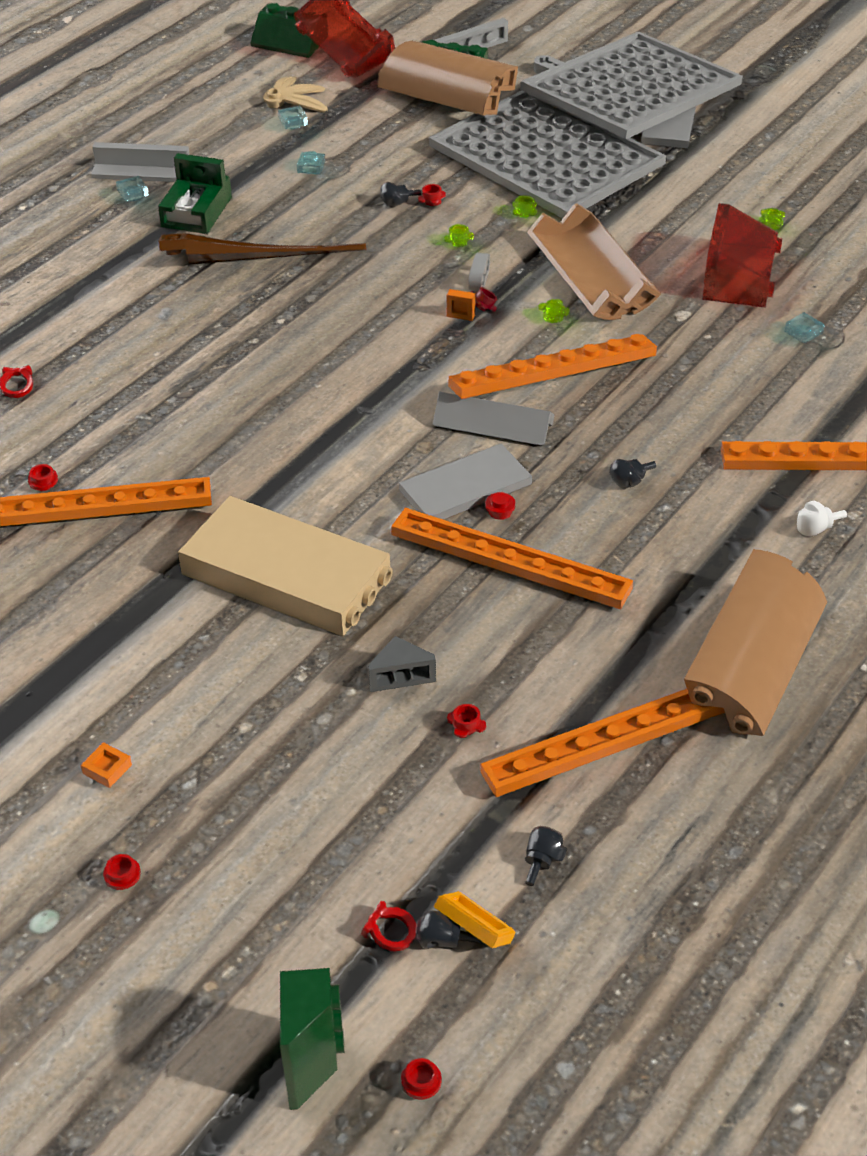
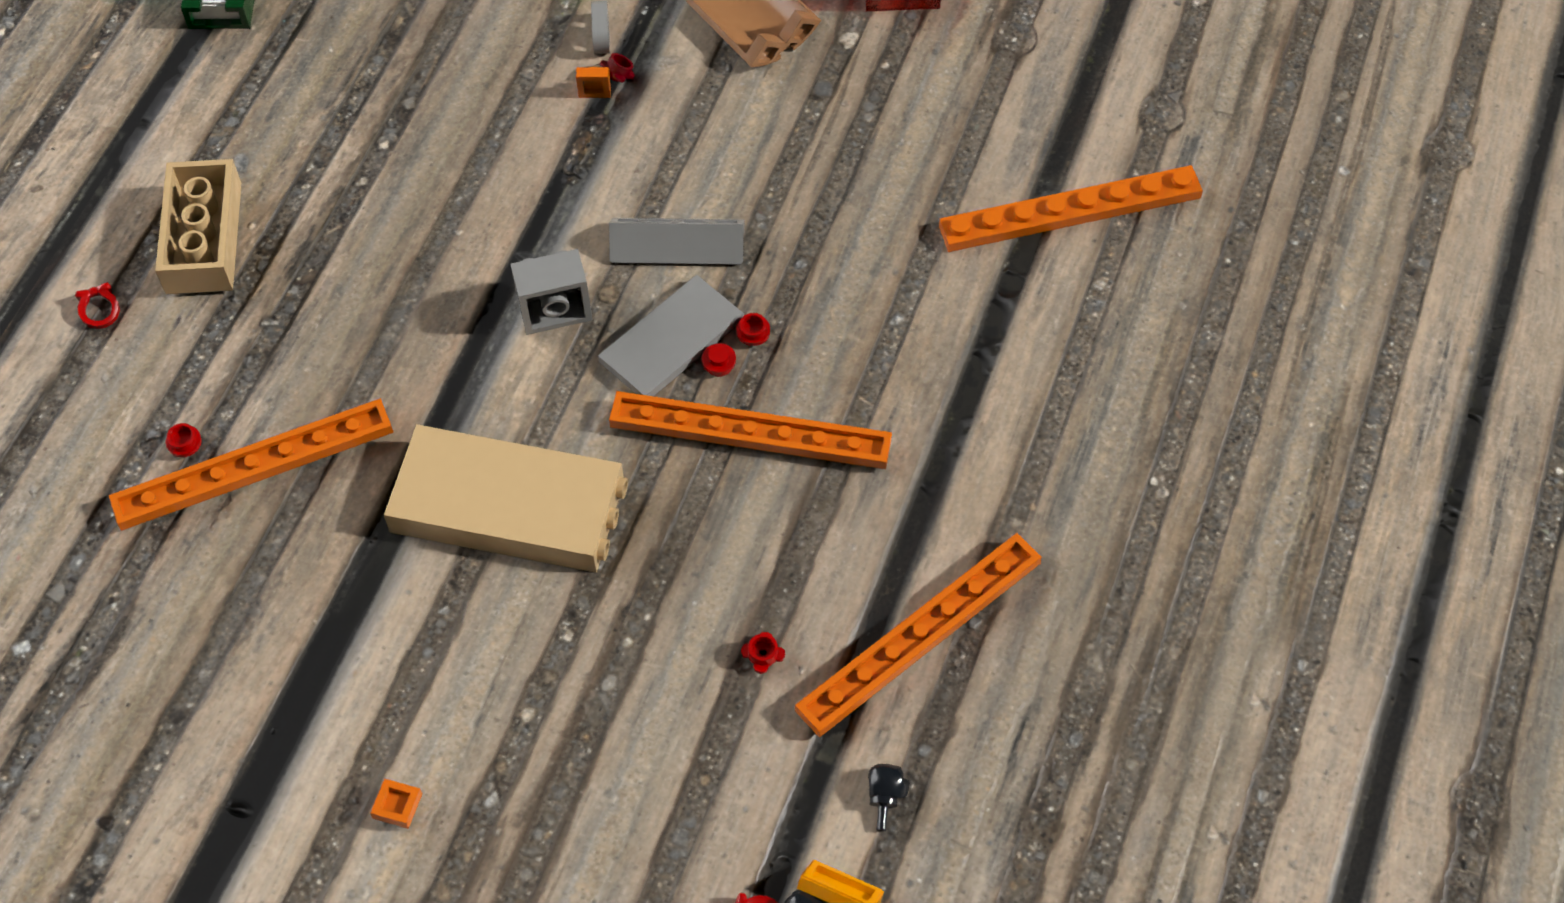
camera: 15 degrees left, 15 degrees up
reddish brown plate [159,233,367,264] -> none
dark grey slope [368,636,436,692] -> none
orange plate [448,334,657,399] -> none
clear neon green plate [538,299,570,323] -> none
black piece [609,459,656,488] -> none
medium nougat cylinder [684,549,827,736] -> none
clear light blue plate [784,312,825,344] -> none
white piece [797,501,847,537] -> none
none -> tan brick [155,159,242,294]
none -> light grey brick [511,249,593,335]
none -> red plate [736,313,770,346]

